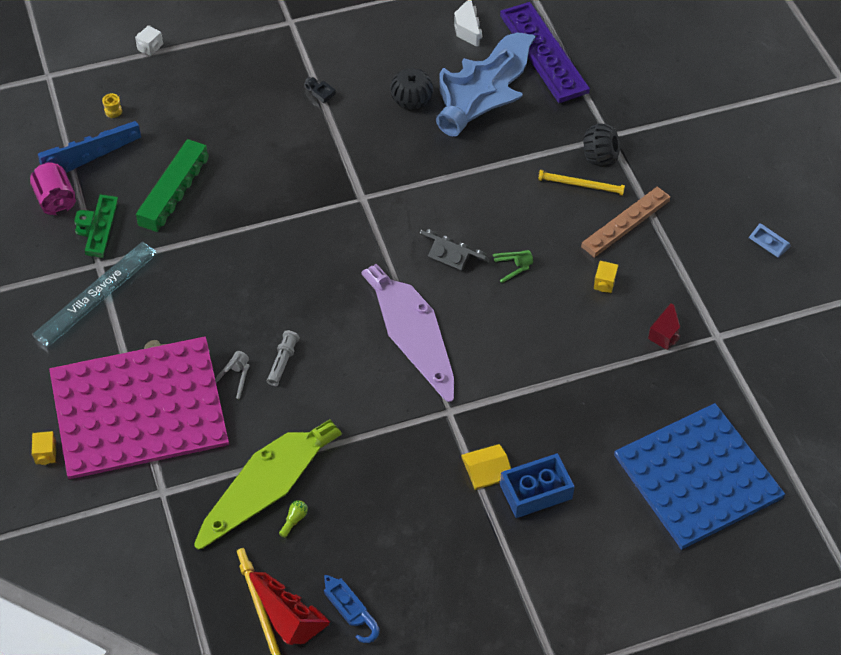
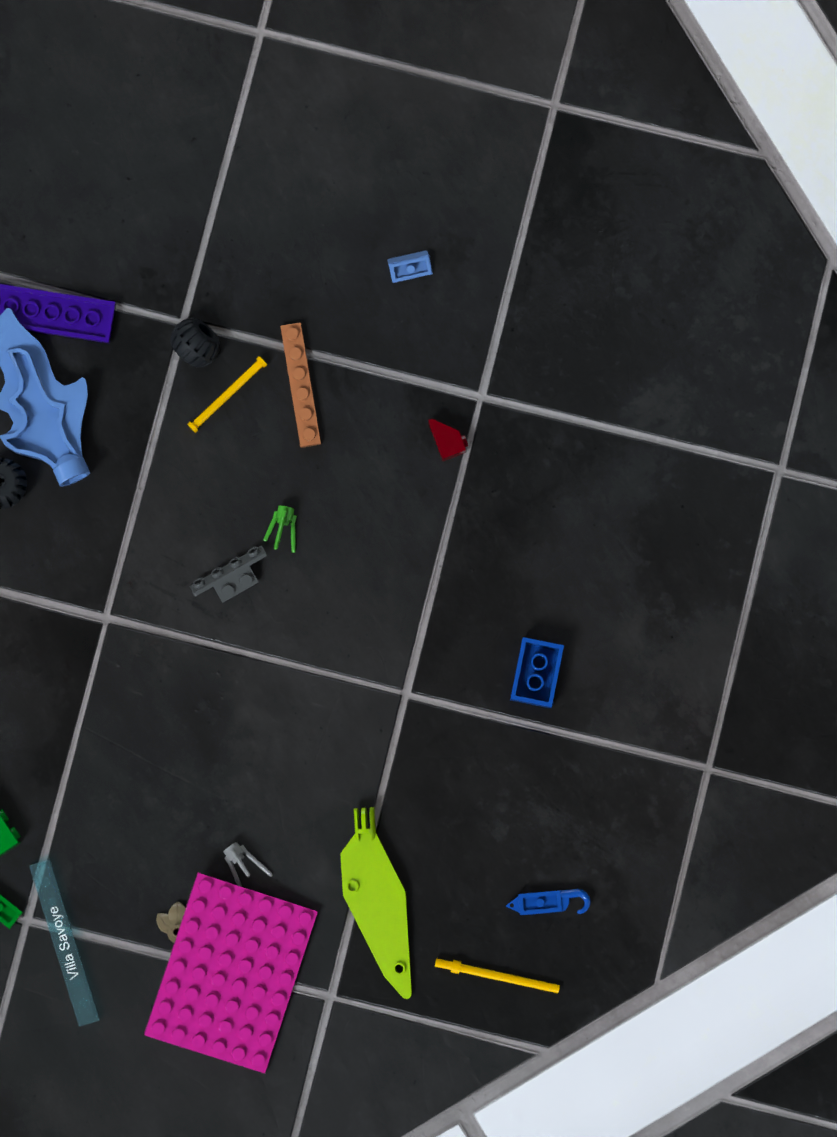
camera: 55 degrees left, 30 degrees up
yellow brick [32,431,56,465] -> none
red wedge [248,572,330,645] -> none
light grey pin [266,330,300,386] -> none
lime piece [279,501,308,538] -> none
lavender wing [361,264,454,402] -> none
yellow slope [461,444,511,490] -> none
yellow brick [594,261,618,293] -> none
blue plate [614,403,785,550] -> none

